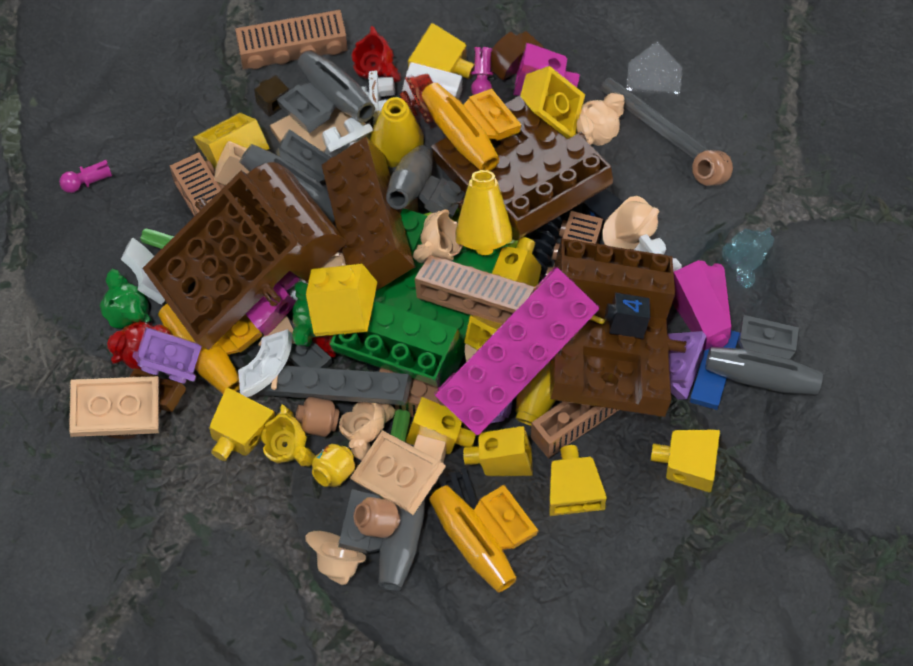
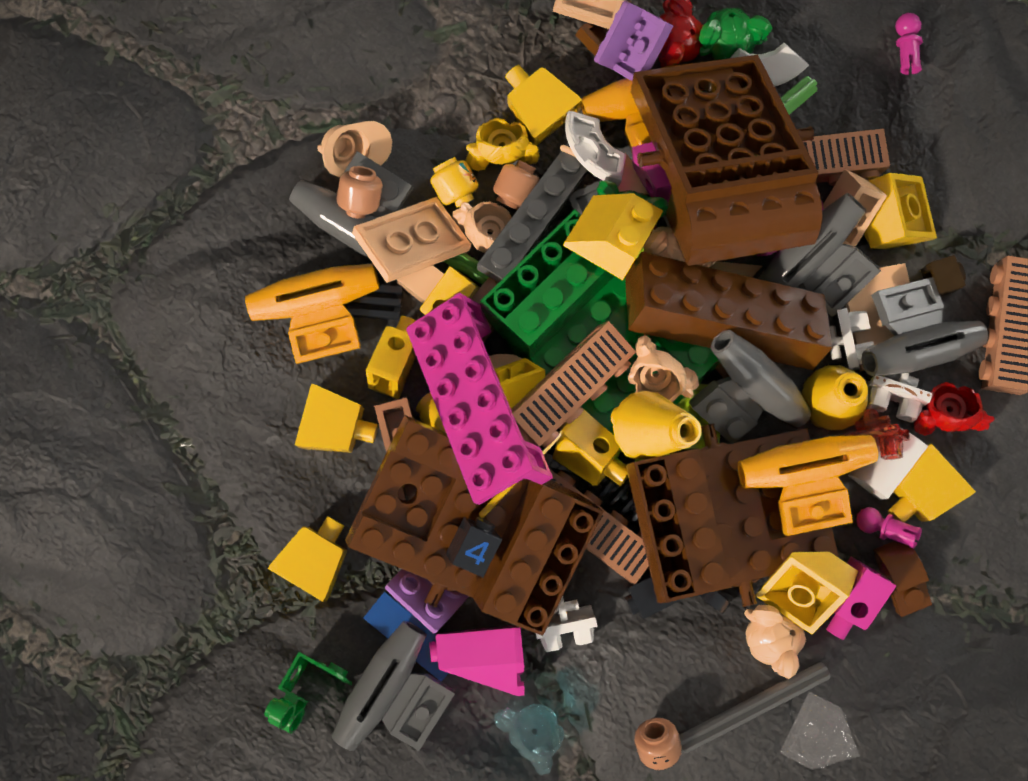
camera: 110 degrees right, 20 degrees up
light nougat piece [602,196,659,249] -> none
none -> green piece [264,652,352,734]

